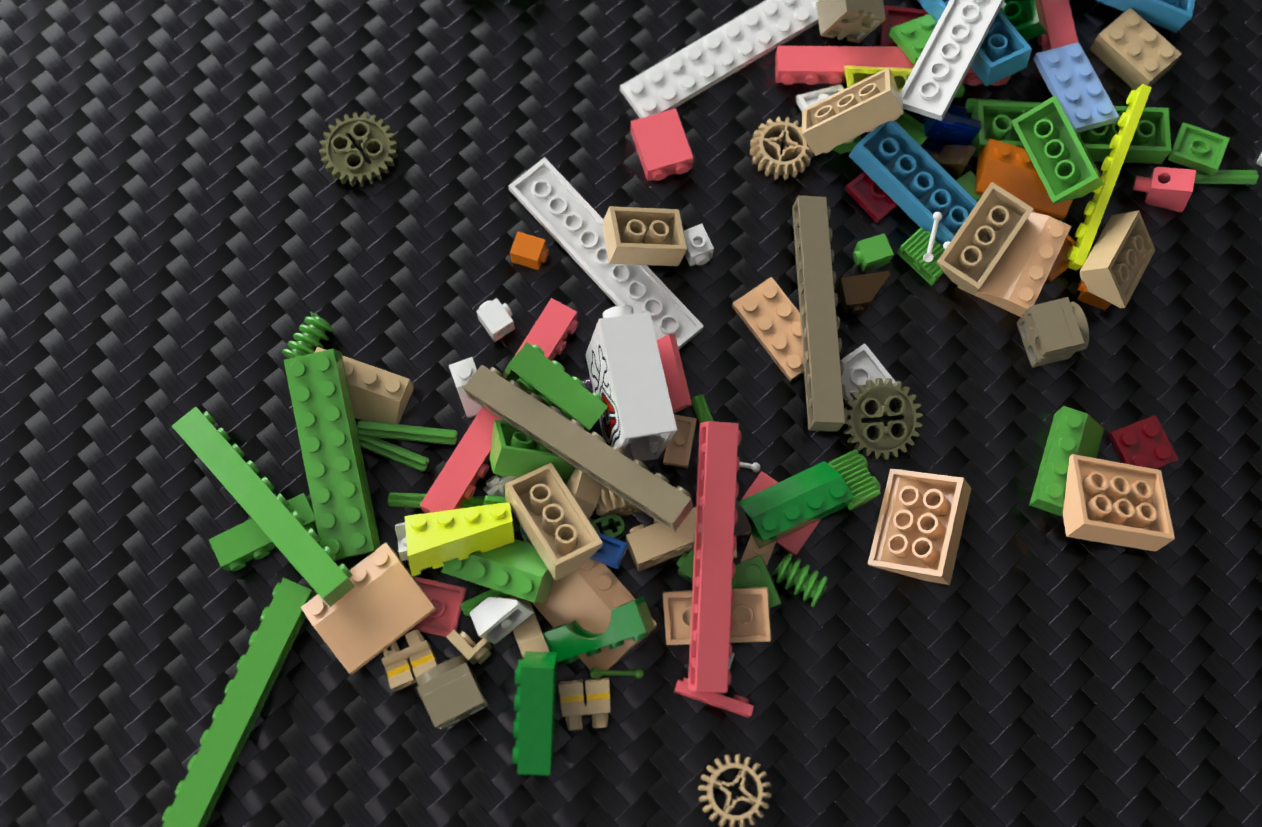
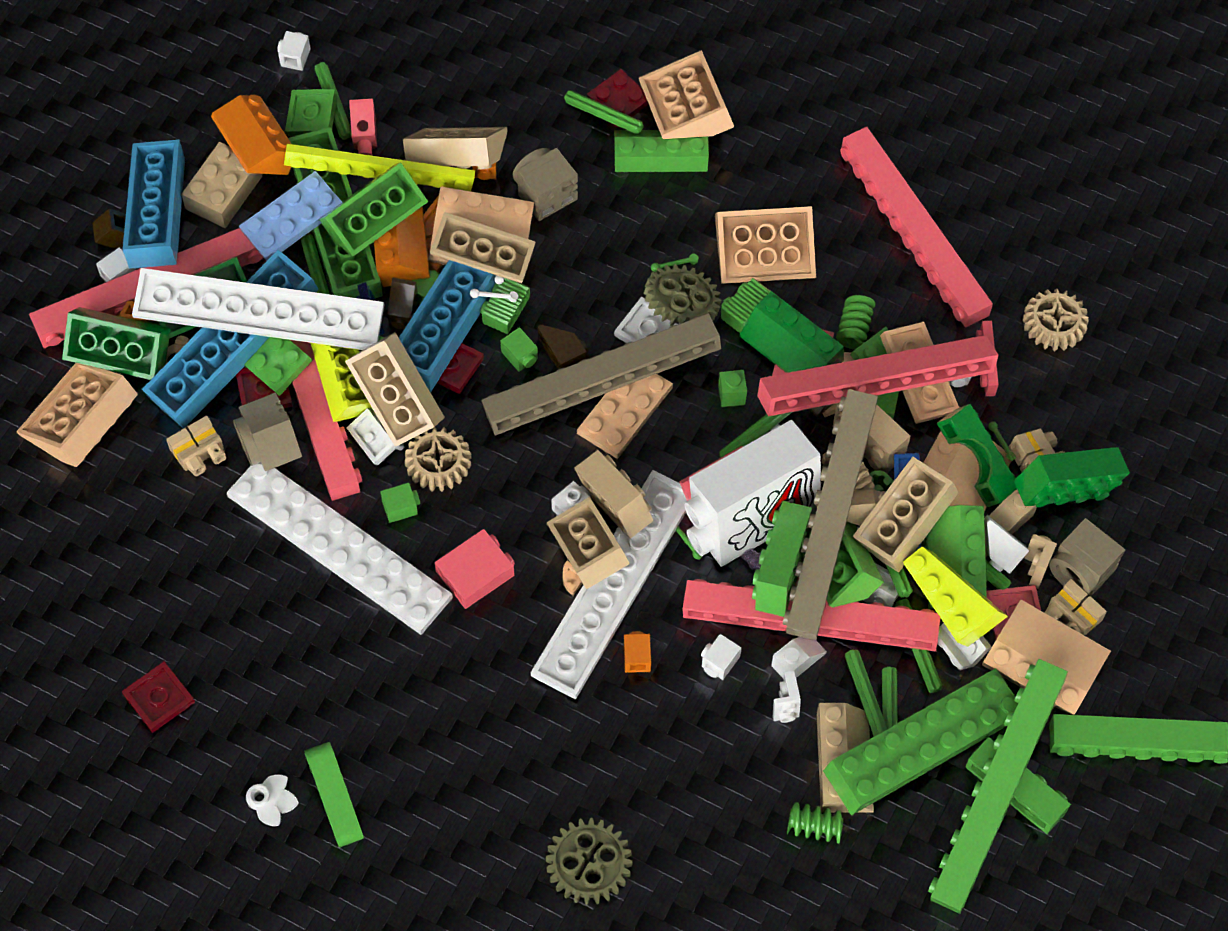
camera: 110 degrees left, 10 degrees down
none -> orange slope [211,95,291,175]
none -> bright green brick [380,483,420,523]
none -> bright green axle [564,90,644,134]
none -> tan brick [575,450,654,539]
none -> bright green hinge [651,254,699,272]
none -> bright green brick [718,370,747,407]
none -> white bracket [773,671,801,723]
none -> coral brick [841,127,993,328]

